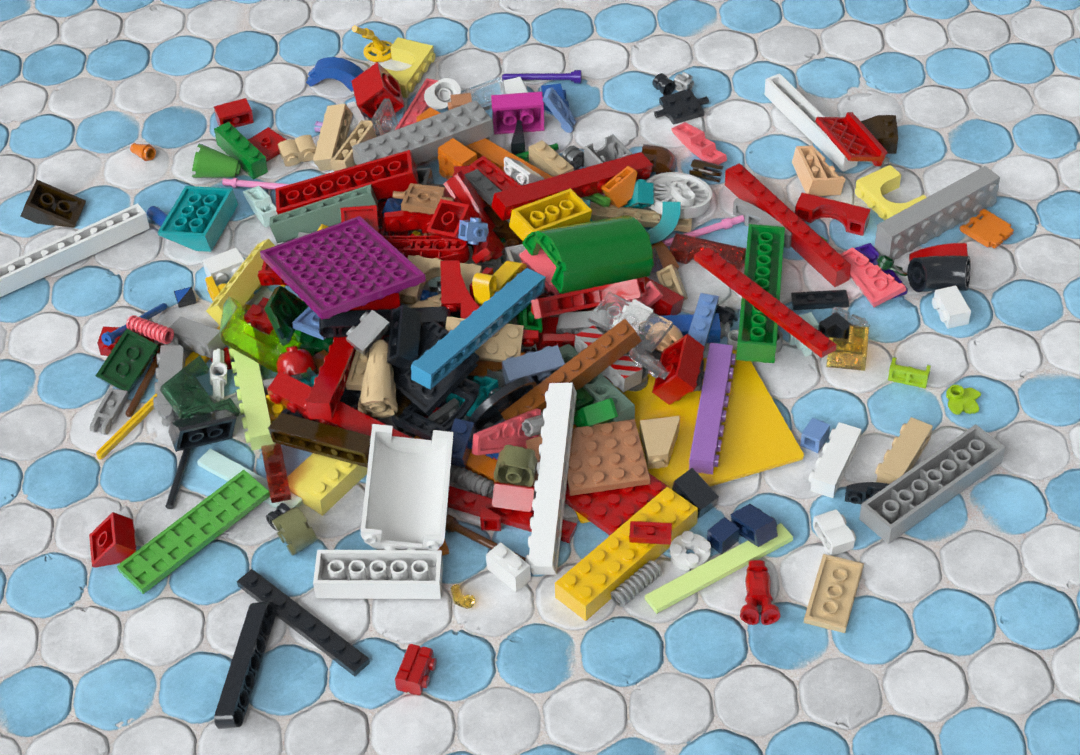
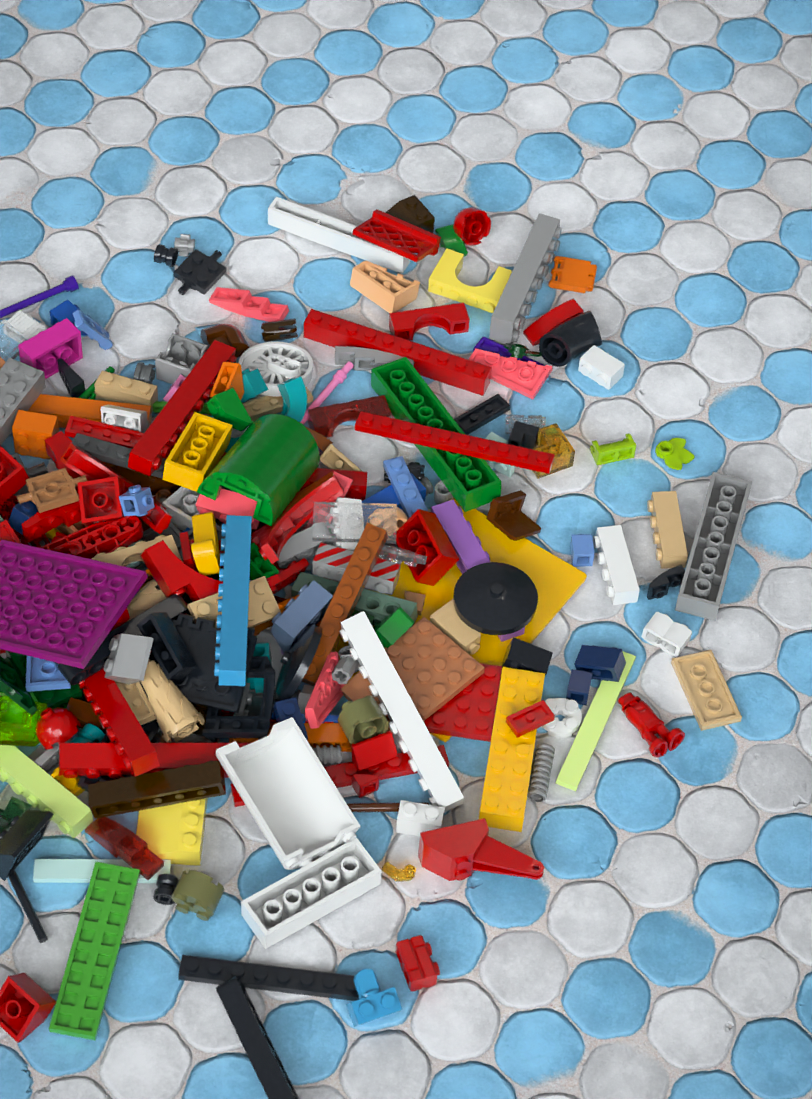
camera: 40 degrees left, 5 degrees up
none -> green slope [206,388,253,431]
none -> dark azure brick [346,969,402,1027]
none -> medium nougat tile [404,591,426,616]
none -> red slope [418,818,544,881]
none -> green slope [435,224,468,256]
none -> red cylinder [453,207,491,246]
none -> black dish [453,562,538,635]
none -> reddish brown bracket [486,490,541,541]

